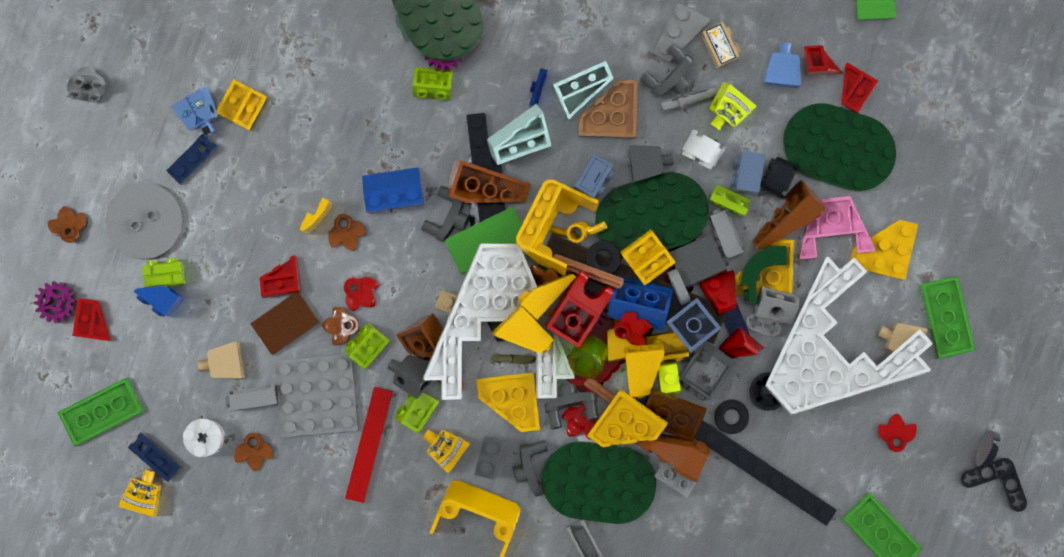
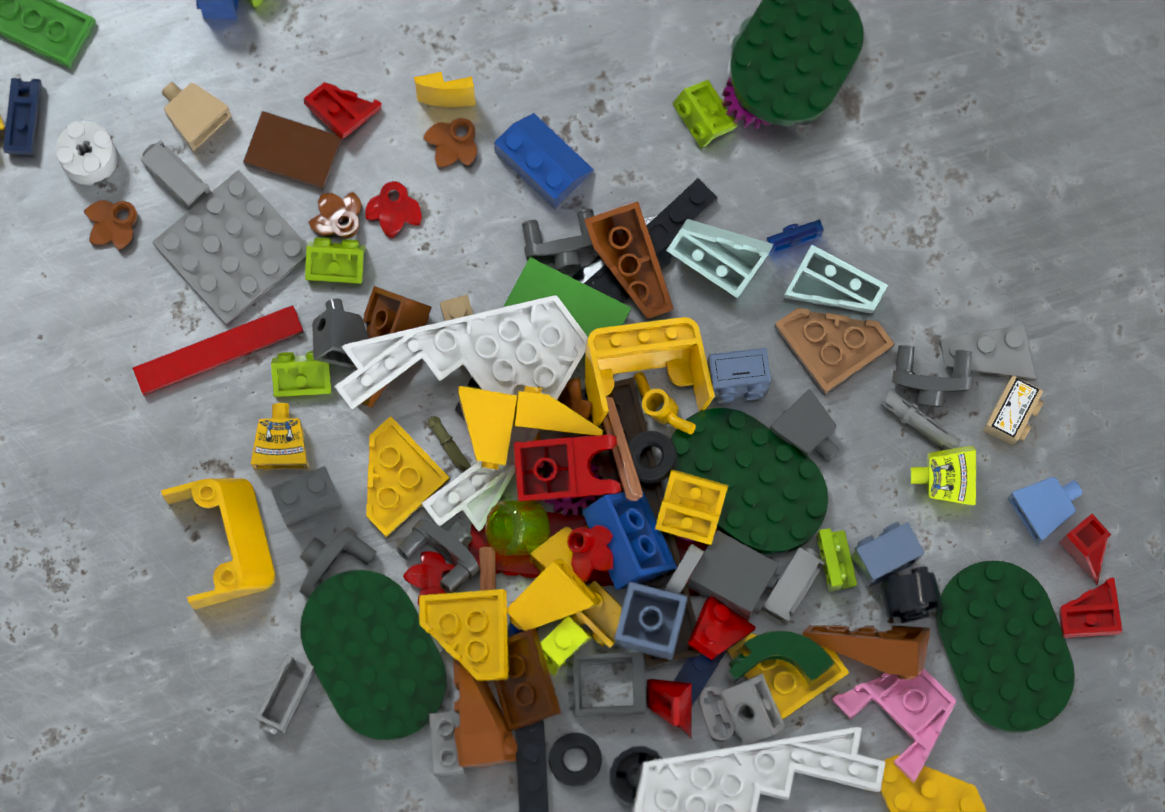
camera: 50 degrees right, 10 degrees down
white brick [682,130,726,170] -> none

